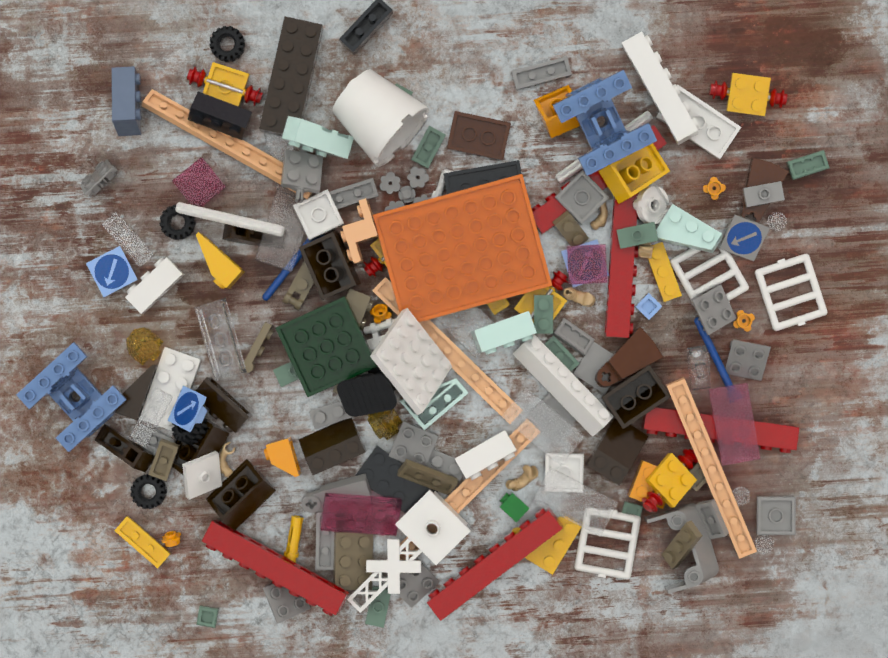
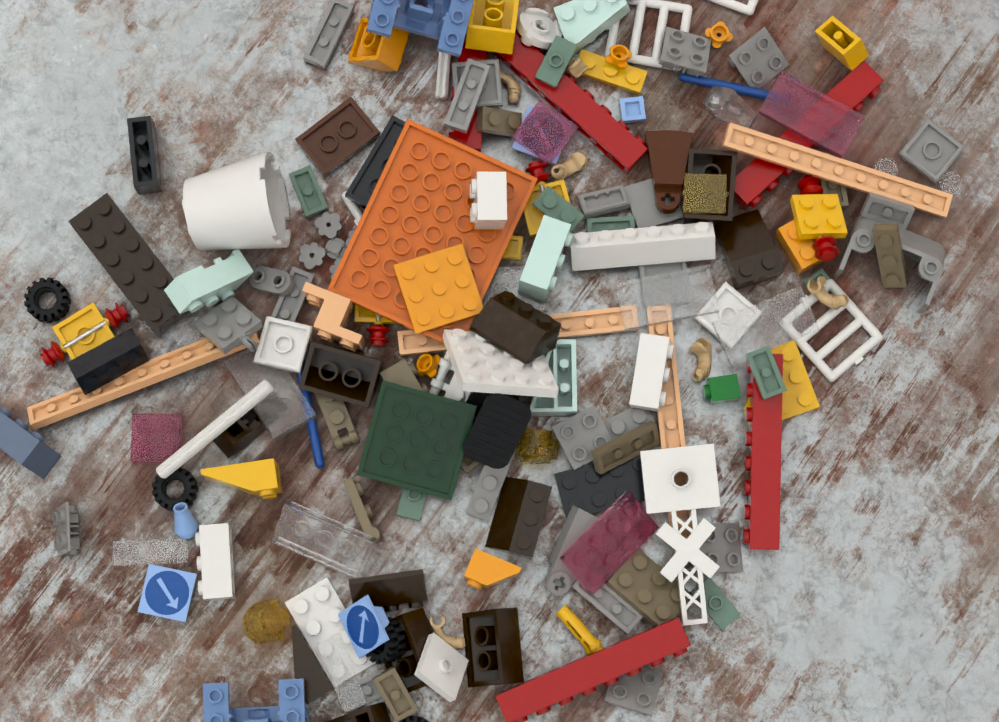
camera: 55 degrees left, 10 degrees down
none -> light blue cone [173,502,198,539]
none -> light grey plate [249,266,295,296]
none -> light orange plate [393,244,483,335]
none -> light grey plate [444,58,491,134]
none -> white brick [469,172,507,229]
none -> dark brown slope [470,291,561,364]
none -> light orange plate [605,44,632,69]
none -> clear yellow piece [681,173,729,214]
none -> sand green plate [745,345,787,400]
none -> tan piece [807,276,849,310]
none -> yellow brick [815,15,869,71]

